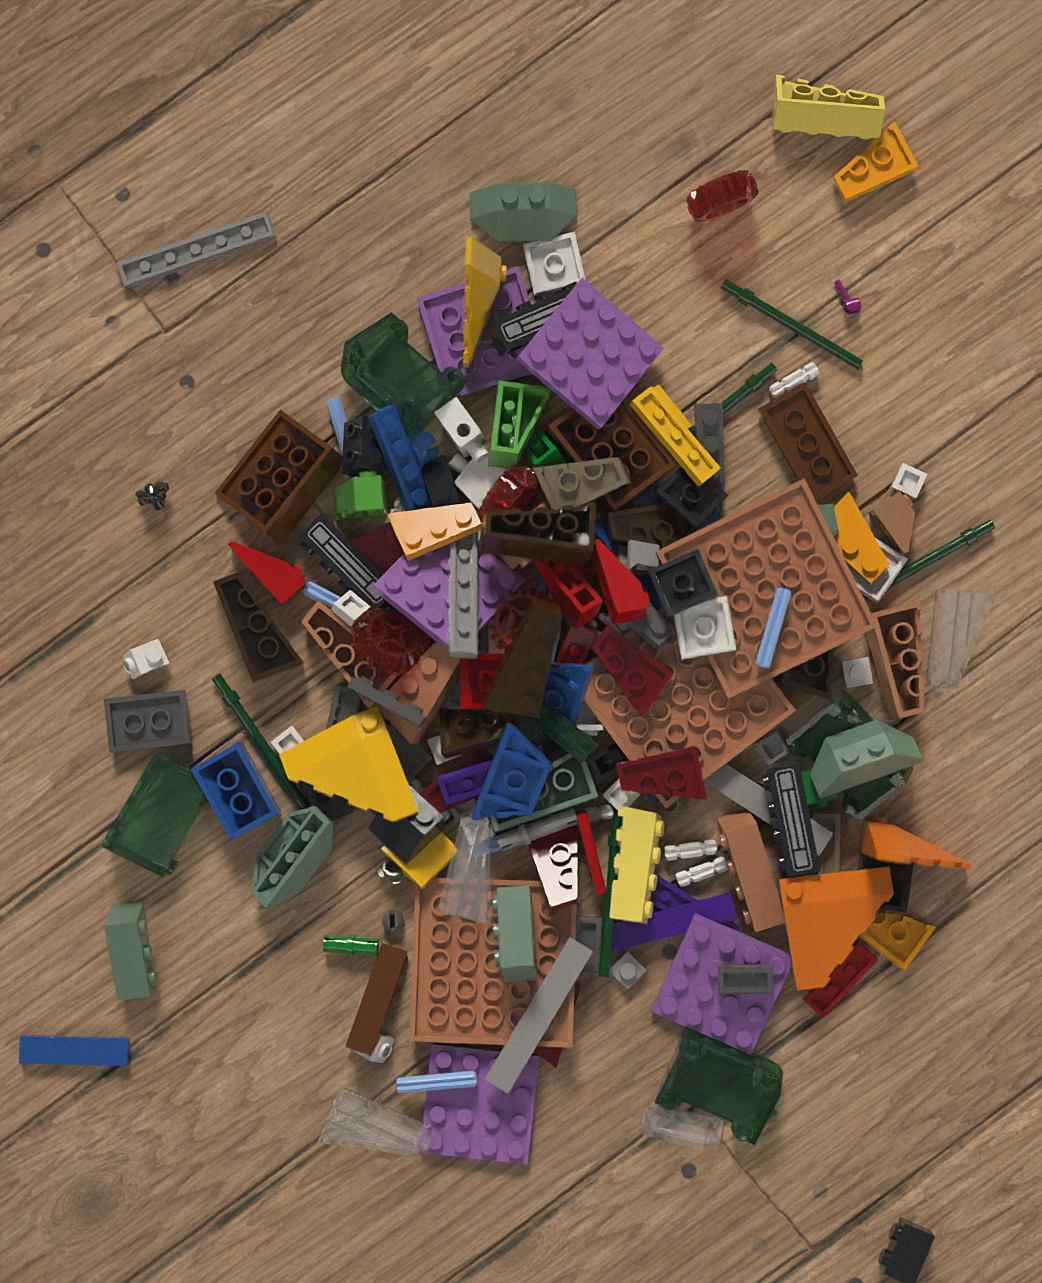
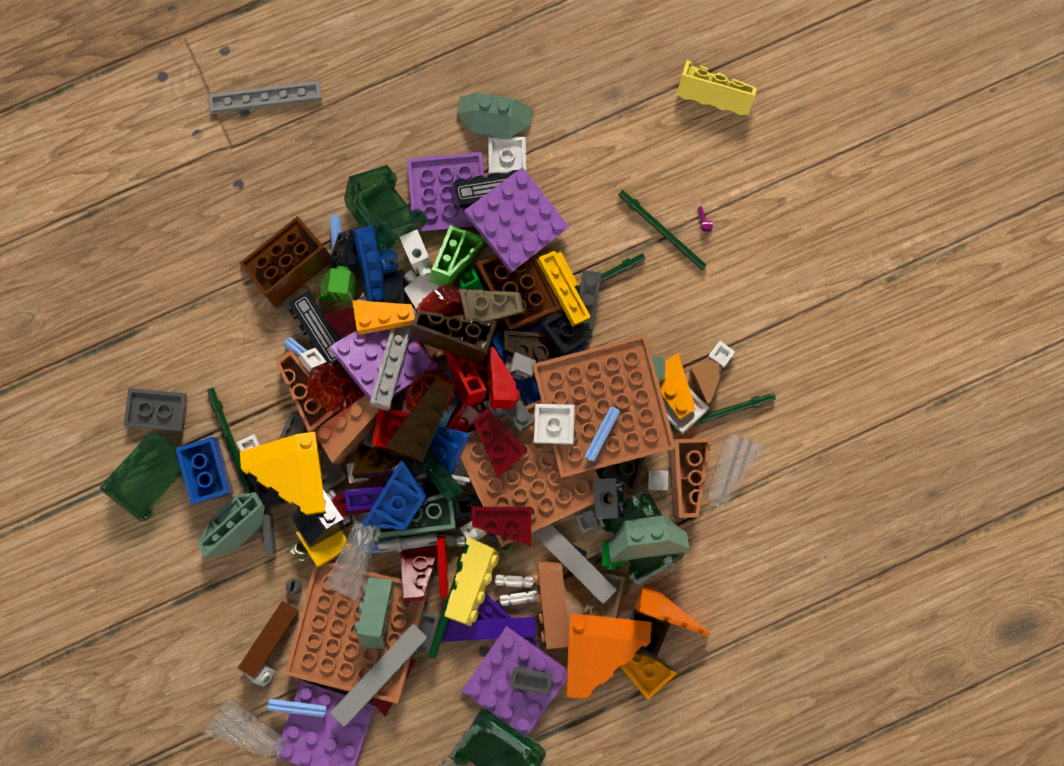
camera: 15 degrees right, 5 degrees down
blue tile [19,1035,130,1066] -> none
sand green wedge [104,900,157,1000] -> none
white bracket [122,639,169,680] -> none
black plant [135,482,169,511] -> none
dark brown wedge [213,572,304,684] -> none
red slope [228,541,307,606] -> none
green pin [323,934,379,956] -> none
dark grey plate [347,676,427,728] -> none
yellow slope [463,237,506,368] -> none
light grey plate [610,951,647,989] -> none
black slope [648,549,719,618] -> none
clear red gear [686,170,759,222] -> none
reddish brown plate [758,382,858,500] -> none
black brick [762,763,820,877] -> none
white axle [769,362,819,399] -> none
red tile [802,940,878,1018] -> none
light orange wing [833,121,918,203] -> none
none -> dark grey plate [260,514,276,554]
none -> black brick [593,478,627,519]

